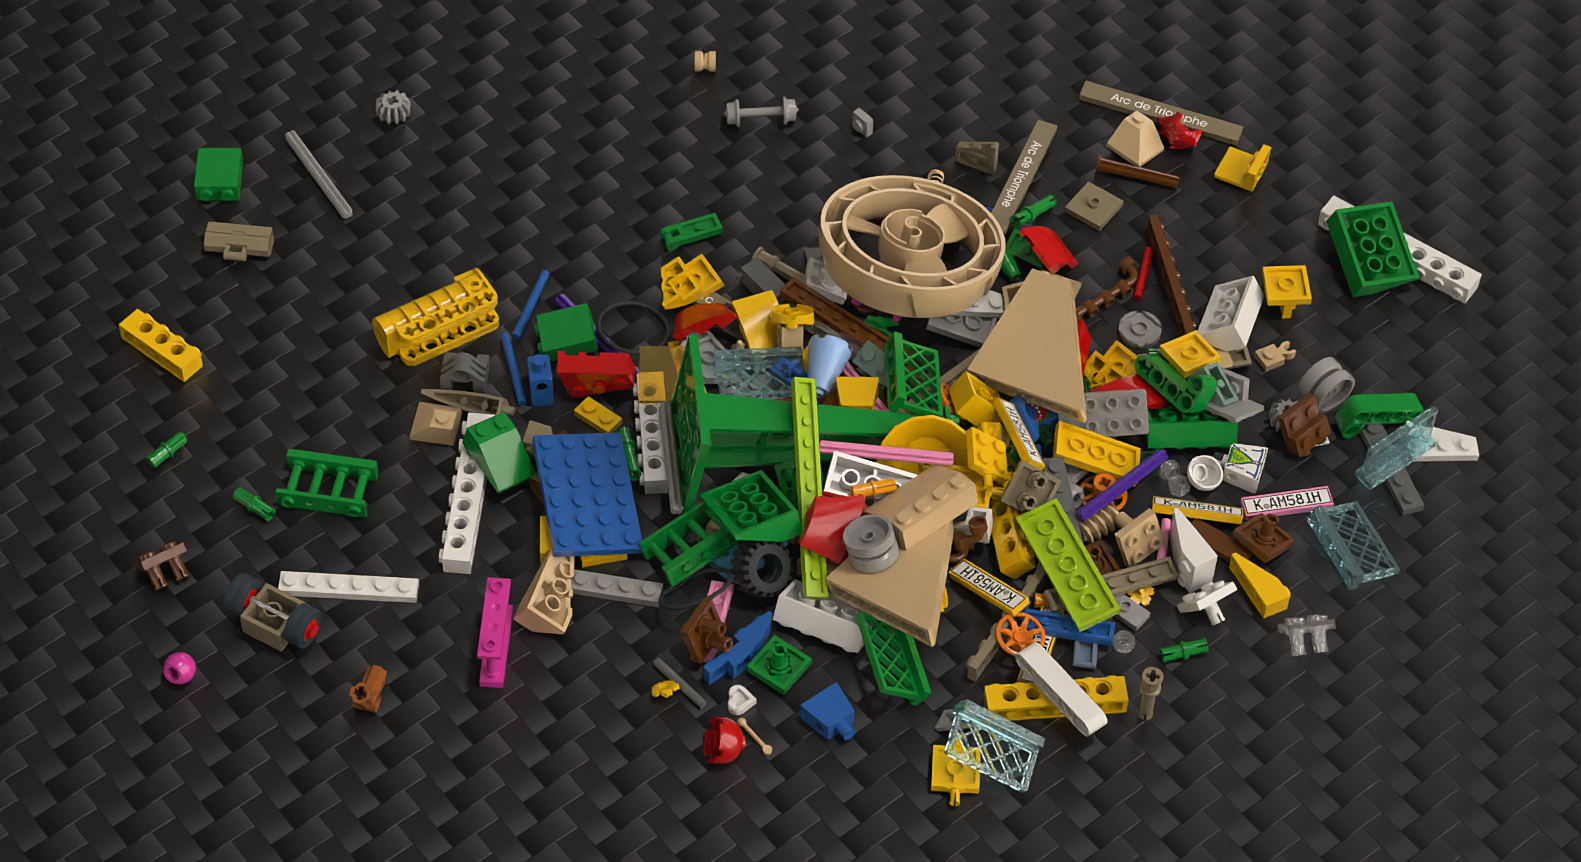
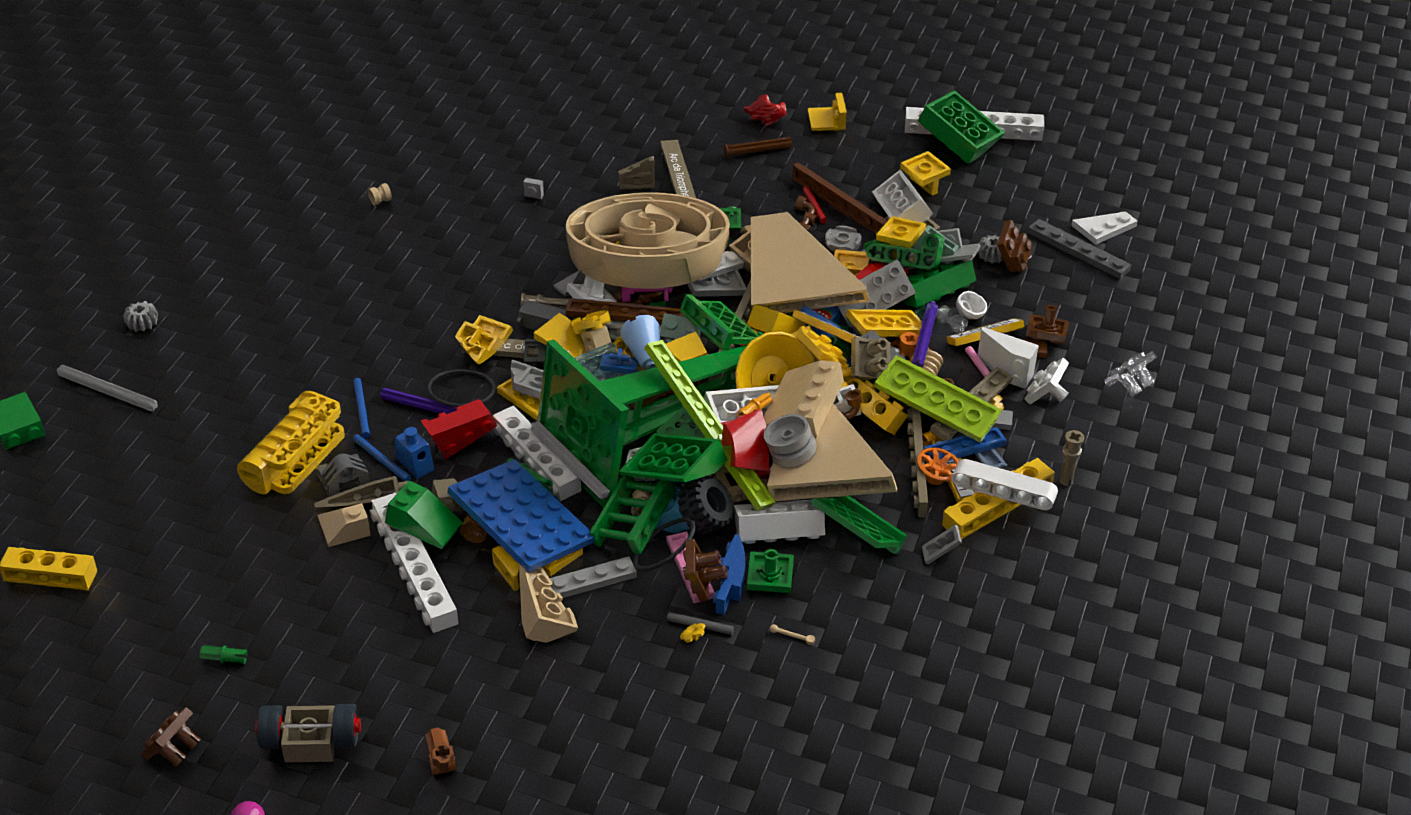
camera: 30 degrees left, 10 degrees down
green axle [146,432,187,469] -> none
dark tan piece [204,222,274,261] -> none
green fence [276,449,378,517] -> none
white plate [278,571,419,603] -> none
dark pink fence [477,578,513,688] -> none
green brick [534,303,598,362] -> none
yellow plate [574,396,622,433] -> none
clear yellow piece [639,346,686,403] -> none
green plate [660,213,723,251] -> none
red slope [673,303,737,342] -> none
red cylinder [703,716,746,764] -> none
light grey piece [723,97,799,127] -> none
white tile [728,685,757,715] -> none
blue torso [800,682,855,740] -> none
bright pink axle [819,440,954,466] -> none
yellow plate [931,731,981,806] -> none
clear light blue fence [944,699,1045,793] -> none
tile [948,559,1030,617] -> none
green pin [1010,194,1057,228] -> none
red slope [1019,226,1079,274] -> none
dark tan plate [1065,182,1123,231] -> none
dark tan tile [1079,81,1244,146] -> none
tan slope [1106,111,1164,167] -> none
clear plate [1112,630,1135,653] -> none
tan plate [1114,508,1165,568] -> none
green pin [1160,637,1209,663] -> none
white torso [1214,443,1268,494] -> none
yellow slope [1229,553,1290,619] -> none
tile [1240,486,1334,520] -> none
tan plate [1254,341,1296,372] -> none
light grey wheel [1298,357,1355,414] -> none
clear light blue fence [1307,501,1400,590] -> none
green beam [1334,393,1425,439] -> none
clear light blue fence [1354,406,1438,490] -> none

